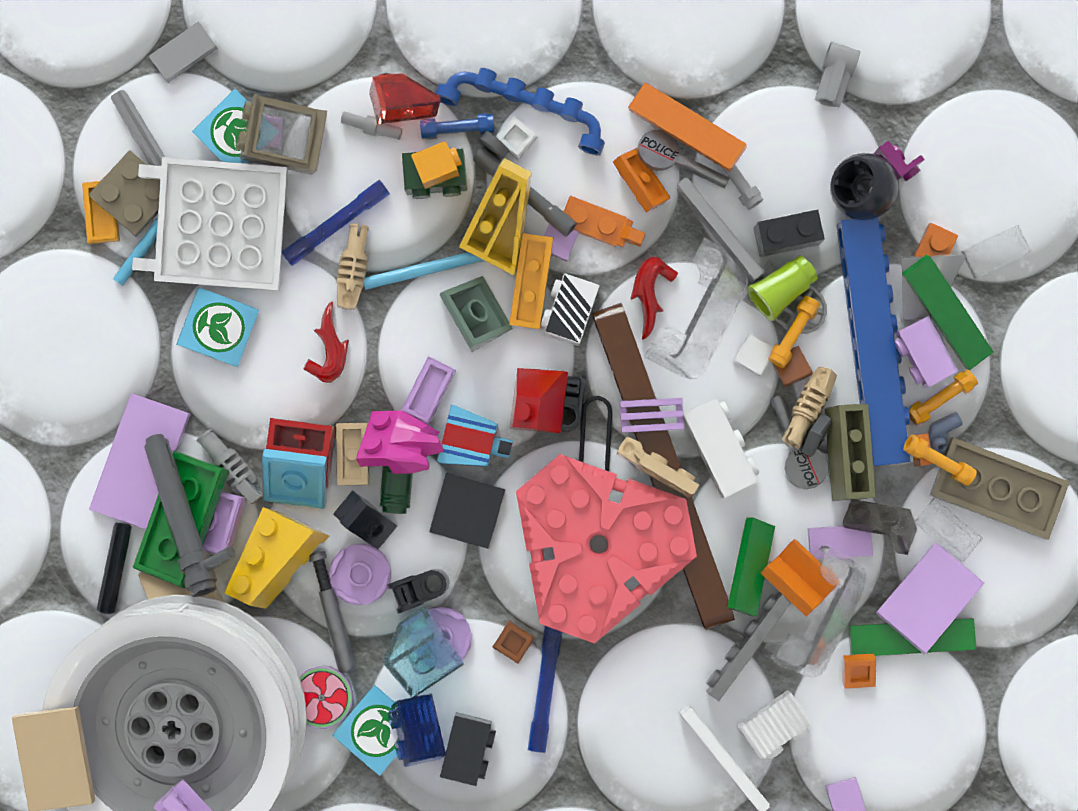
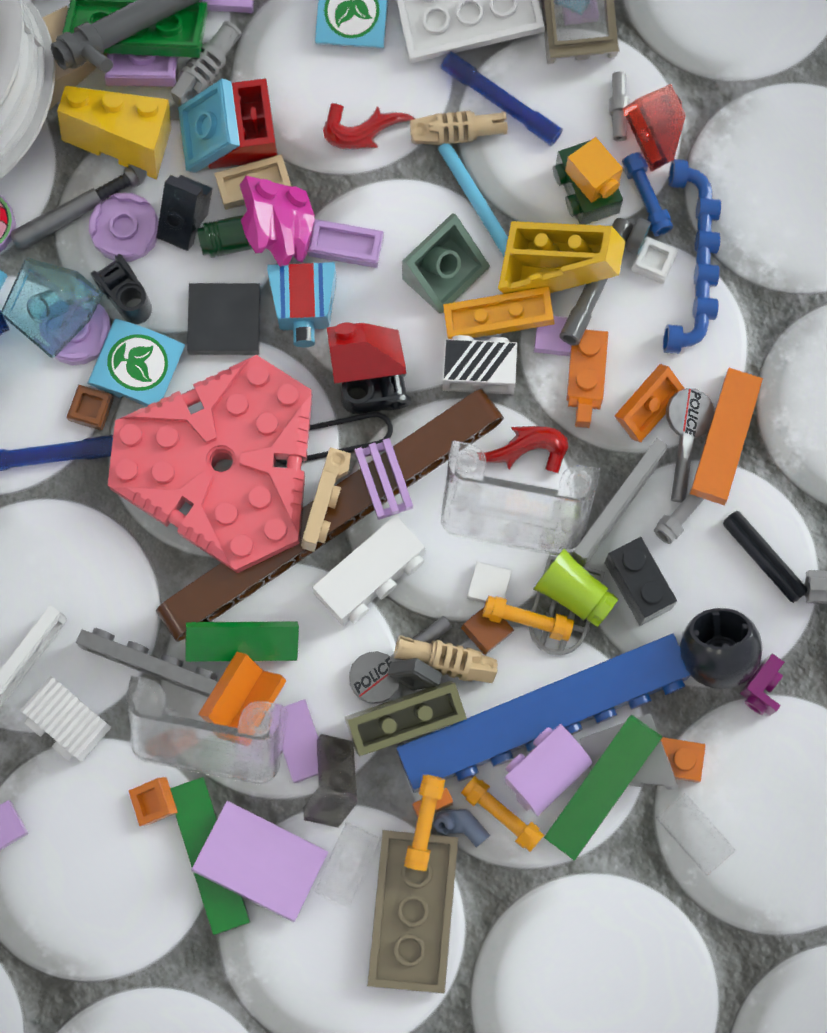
camera: 70 degrees right, 10 degrees down
none -> slope [87,318,185,407]
none -> black axle [723,511,808,603]

